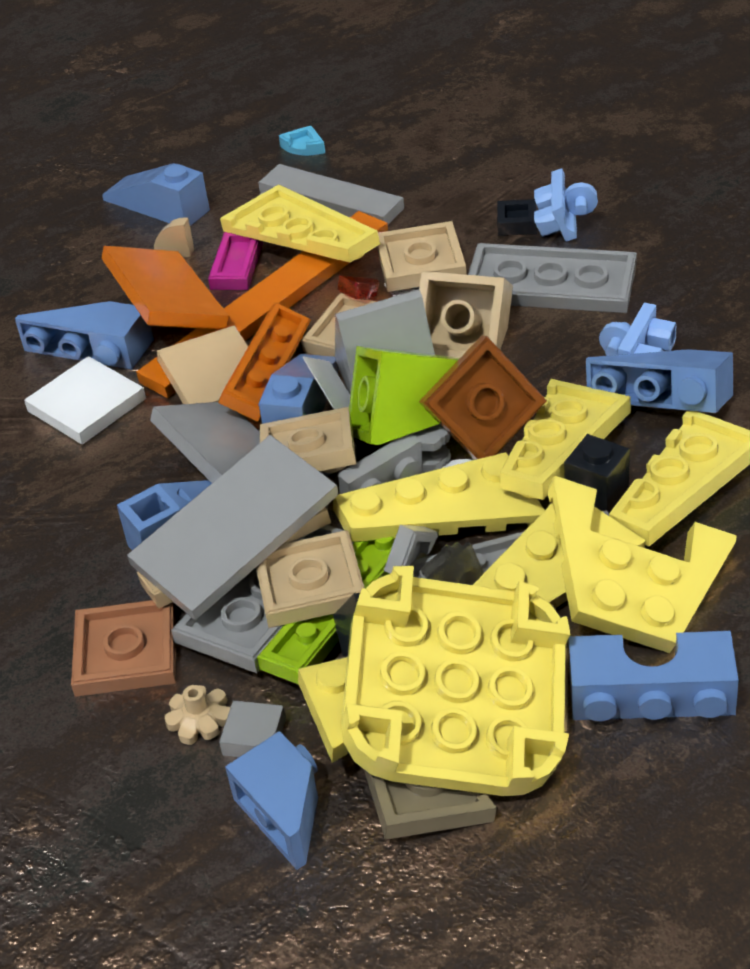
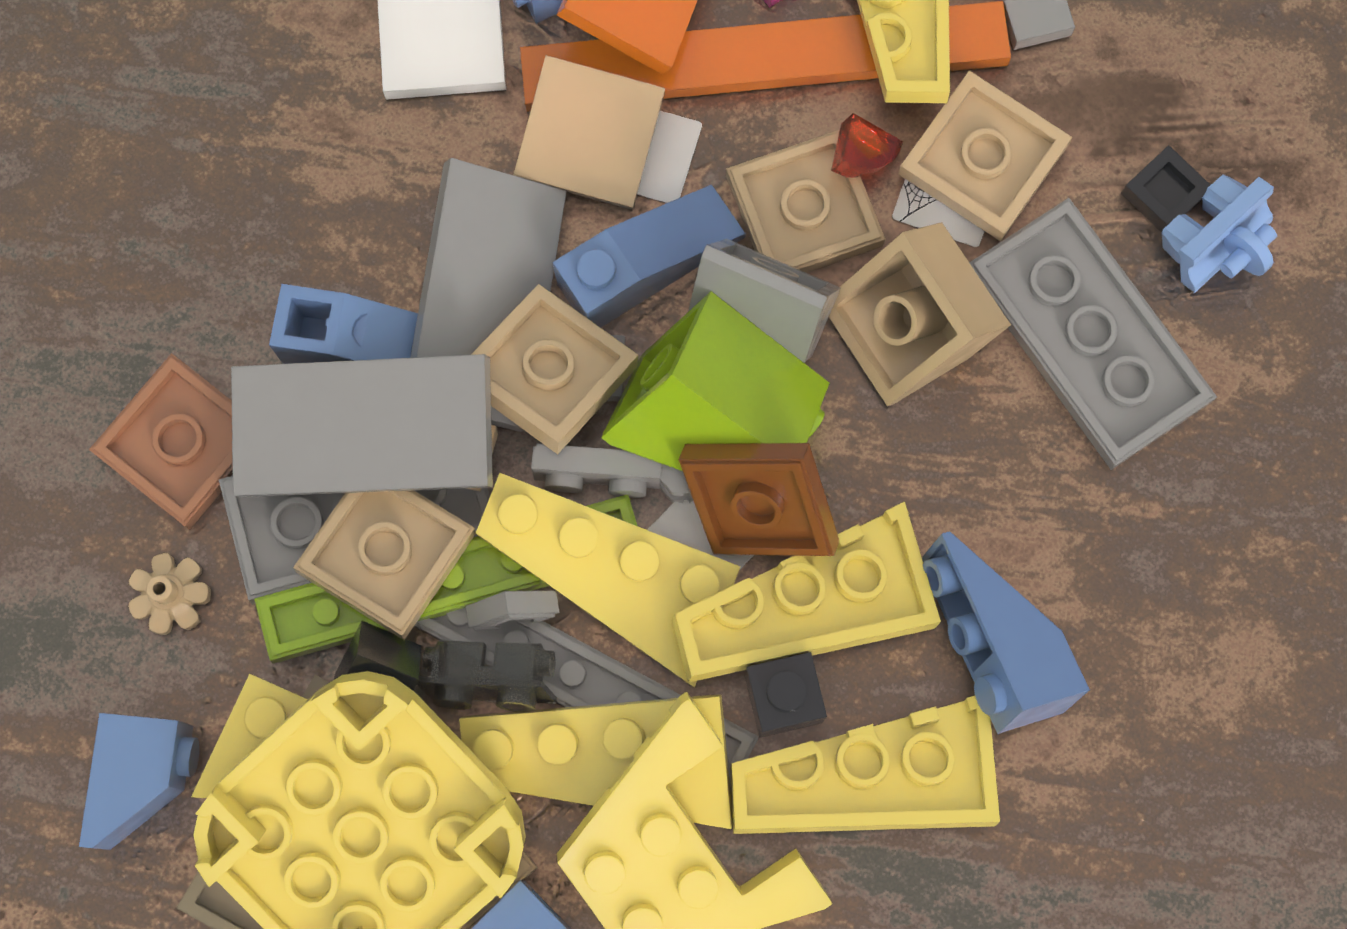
camera: 40 degrees right, 35 degrees up
orange tile [218,302,311,422] -> none
light grey tile [219,700,286,757] -> none
white sticker [303,356,350,409] -> none
light blue hips [599,303,677,356] -> none

